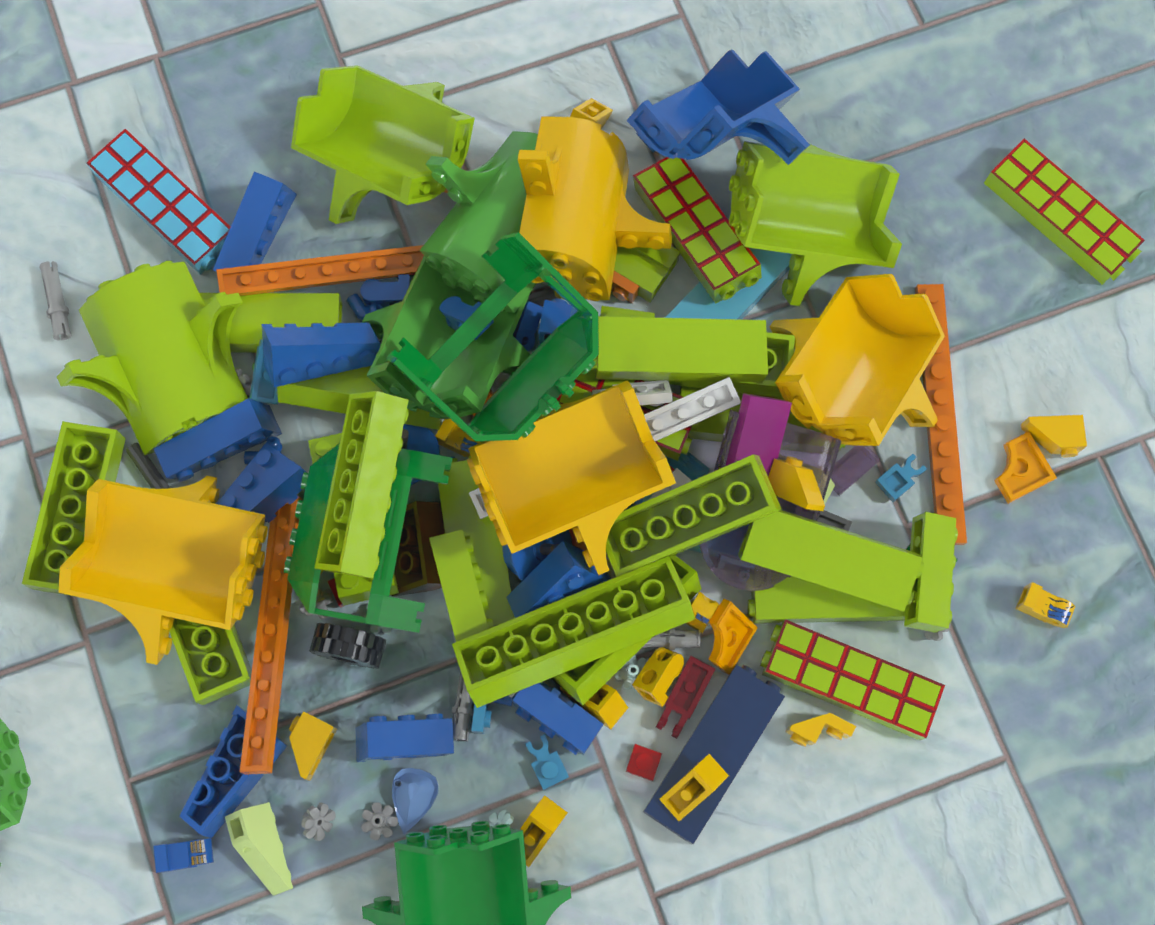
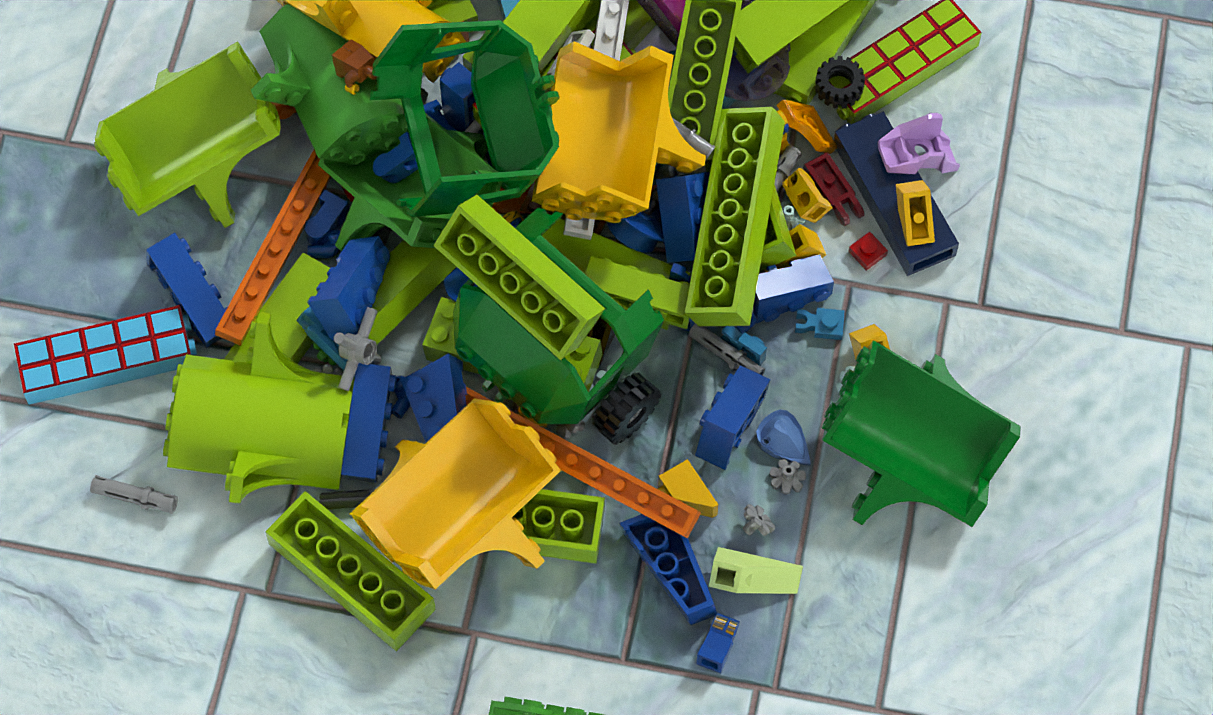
camera: 55 degrees left, 10 degrees down
yellow slope [786,713,856,747] -> none
none -> dark orange piece [331,39,377,95]
none -> light grey bar [334,307,381,391]
none -> blue tile [669,263,691,283]
none -> light grey axle [672,118,715,161]
none -> black tyre [815,56,865,109]
none -> lavender piece [878,113,960,174]

